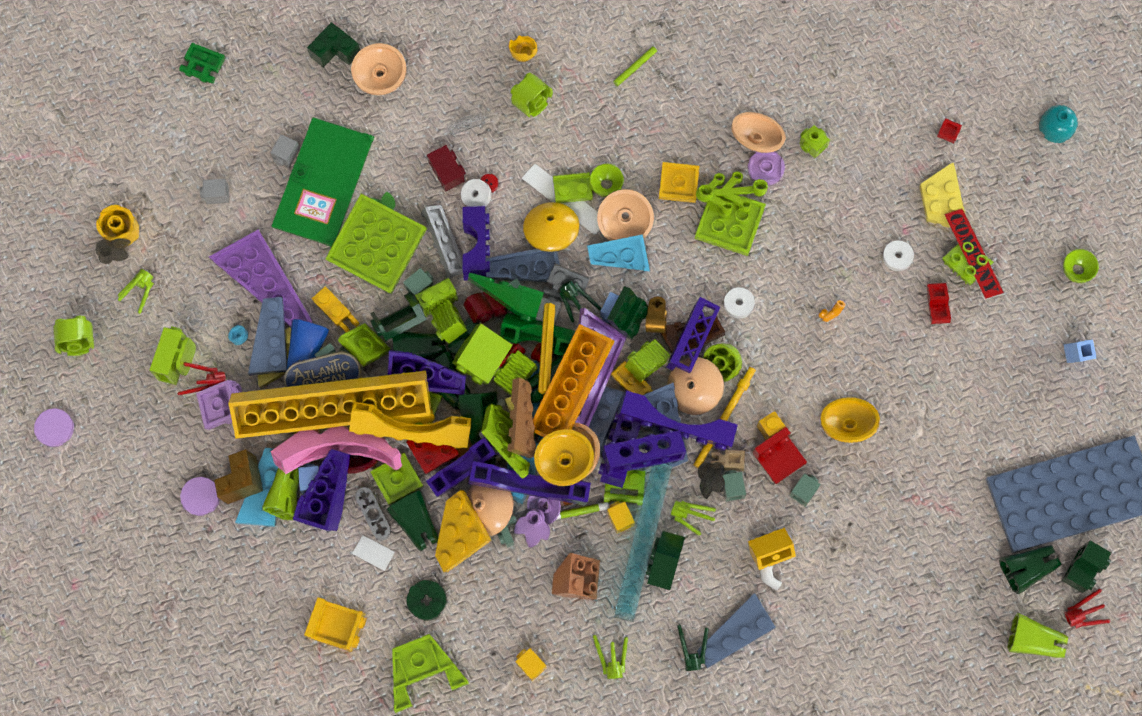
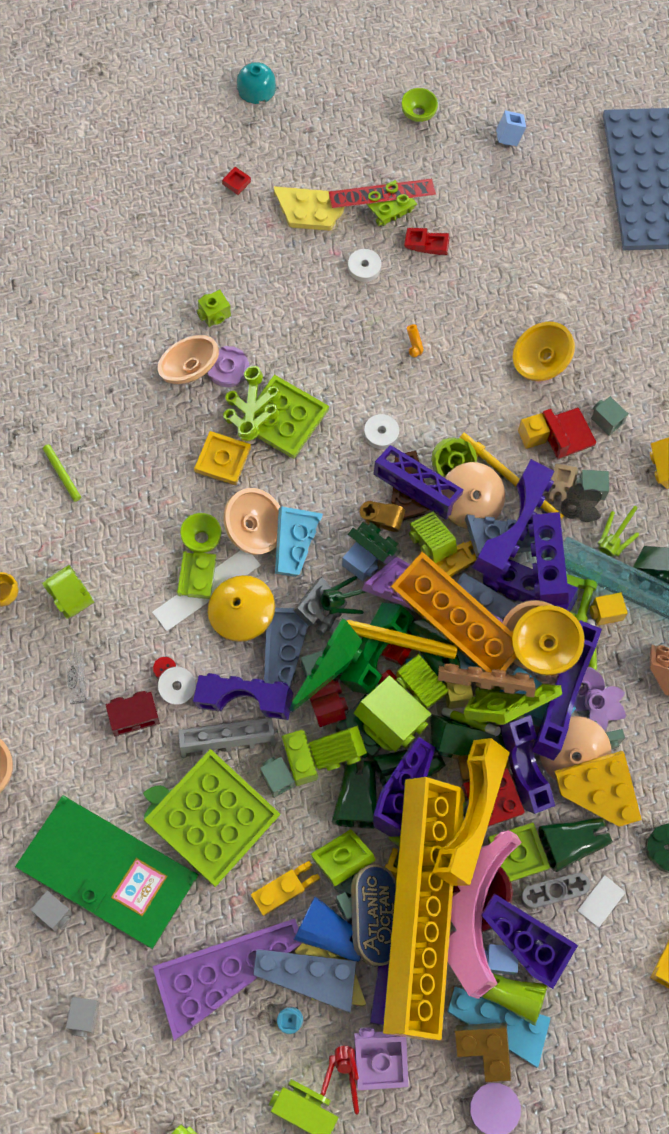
camera: 85 degrees left, 5 degrees down
dark green panel [370,292,427,341] -> none

